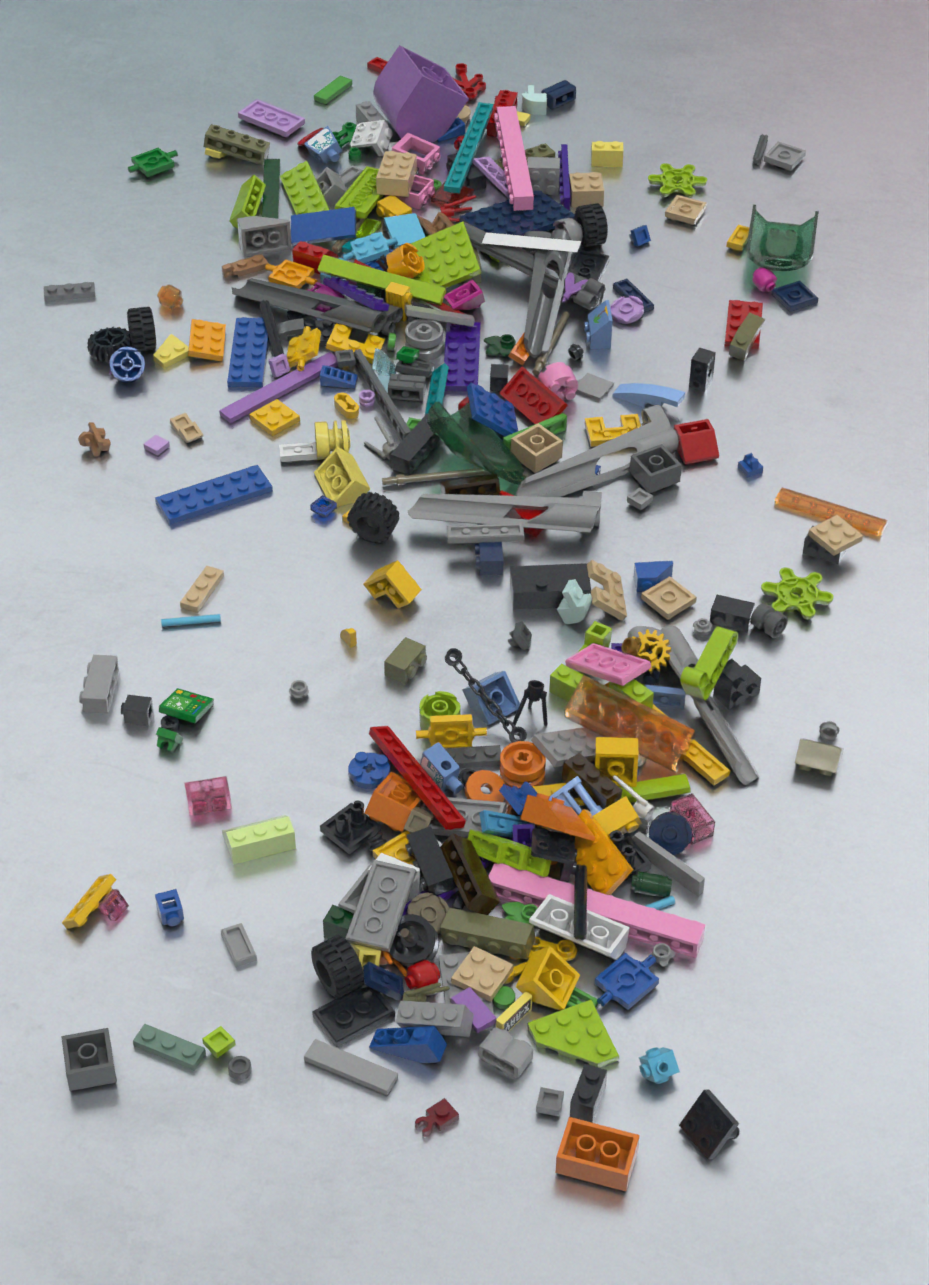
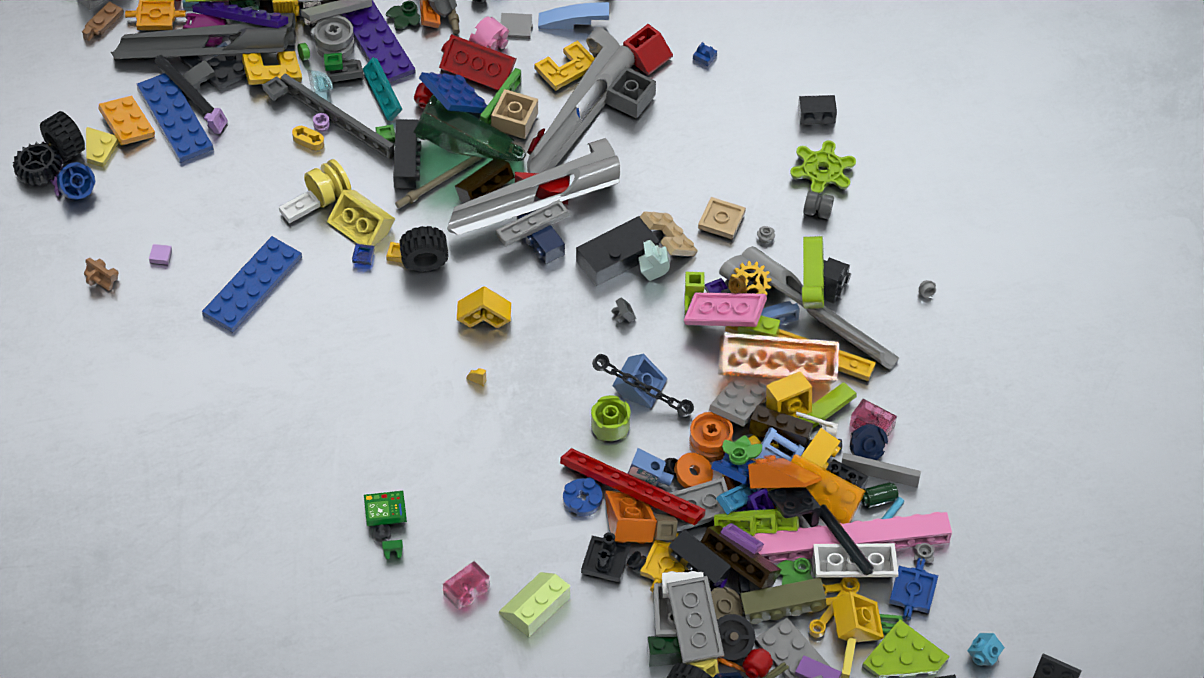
camera: 30 degrees left, 10 degrees up
light grey brick [79,654,119,713] -> none
black brick [121,695,153,726] -> none
clear orange head [157,284,184,310] -> none
medium azure bar [161,614,221,627] -> none
tan slope [170,413,203,443] -> none
tan plate [180,566,224,613] -> none
medium lavender tile [219,352,338,424] -> none
yellow plate [249,399,300,437] -> none
yellow plate [287,326,321,371] -> none
light grey plate [289,680,309,699] -> none
blue slope [320,365,358,388] -> none
light grey plant [364,416,397,460] -> none
olive brick [384,637,427,684] -> none
dark grey brick [388,374,426,402] -> none
yellow plate [416,714,487,748] -> none
dark grey plate [444,745,501,768] -> none
tan plate [451,946,514,1002] -> none
black brick [490,364,509,391] -> none
bright green tile [493,986,516,1009] -> none
black plant [512,680,548,726] -> none
lime brick [549,663,595,710] -> none
light grey plate [627,488,653,510] -> none
blue slope [633,561,673,592] -> none
black brick [710,594,755,633] -> none
clear orange tile [775,487,888,536] -> none
slope [795,738,844,776] -> none
tan plate [808,515,863,556] -> none
none -> medium lavender tile [721,523,764,554]
none -> bright green plate [722,435,762,465]

